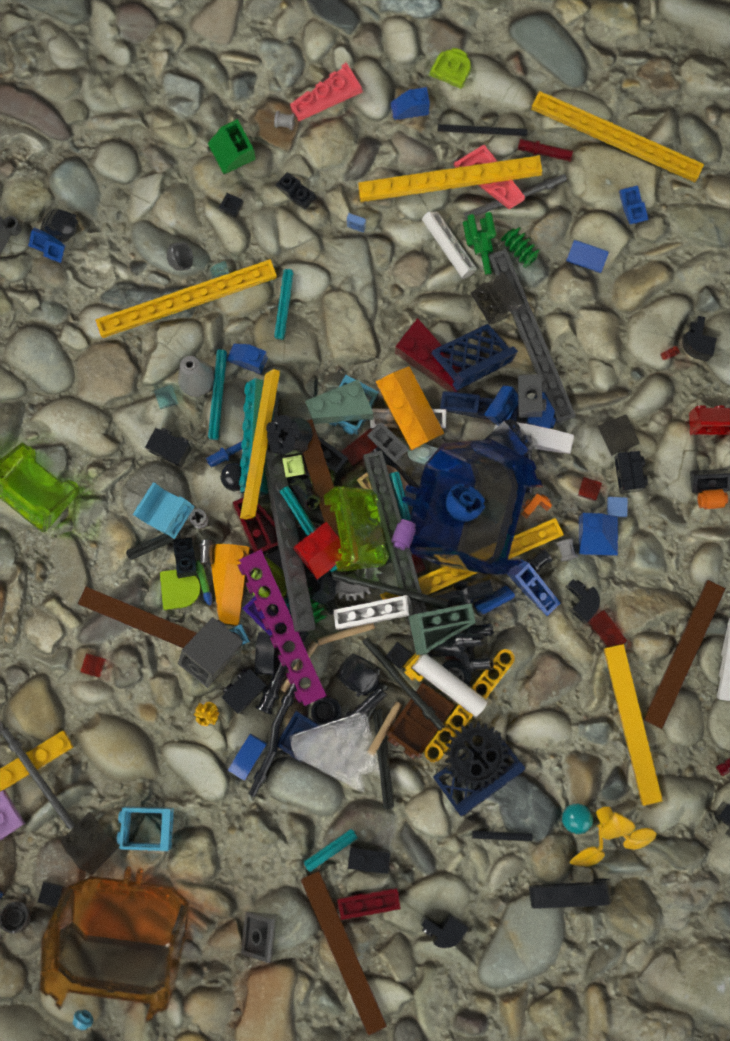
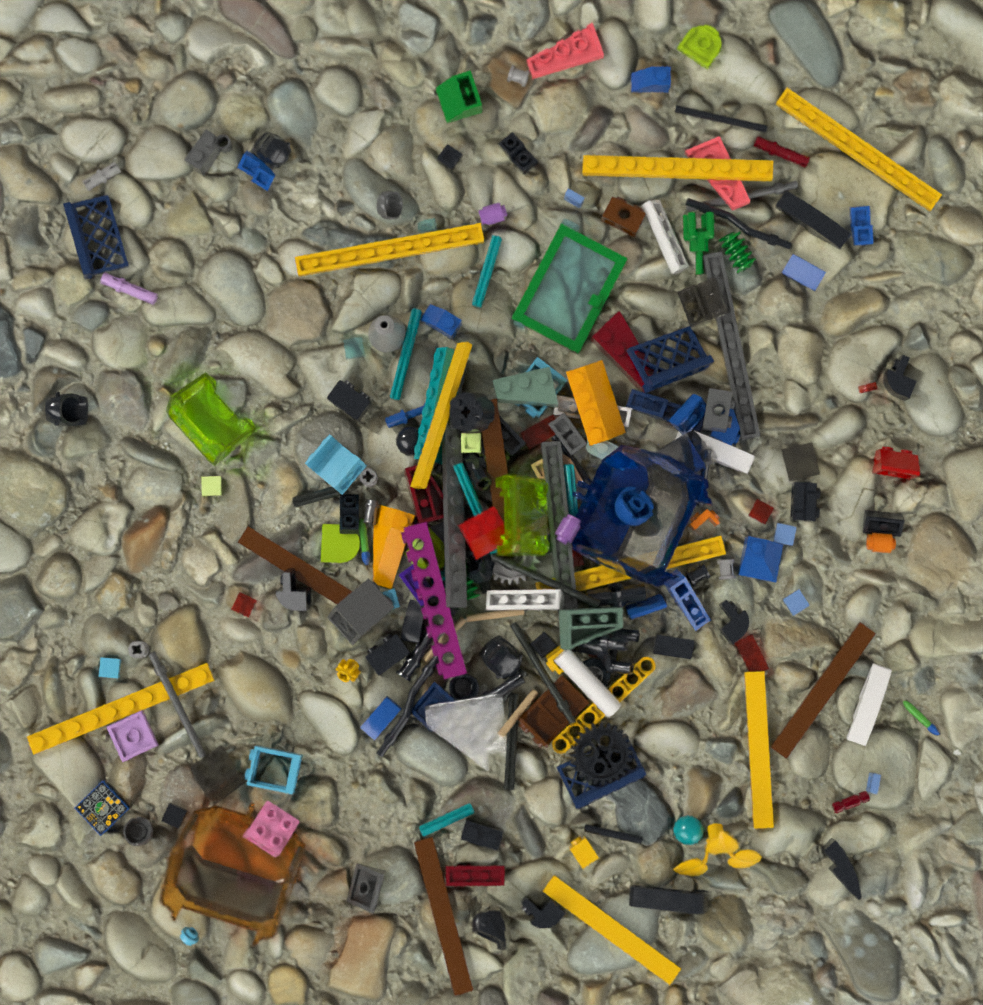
camera: 10 degrees right, 5 degrees up
none -> yellowish green tile [201,476,222,496]
none -> bright pink bracket [242,801,299,857]
none -> brick [276,568,312,611]
none -> black helmet [472,910,506,950]
none -> medium lavender brick [478,202,507,225]
none -> clear light blue door [511,219,628,354]
none -> yellow tile [542,875,681,985]
none -> yellow brick [569,836,599,869]
none -> reddish brown brick [601,196,646,237]
none -> black slope [653,635,695,659]
none -> black bar [685,198,792,249]
none -> black slope [775,191,851,250]
none -> medium blue tile [782,589,810,616]

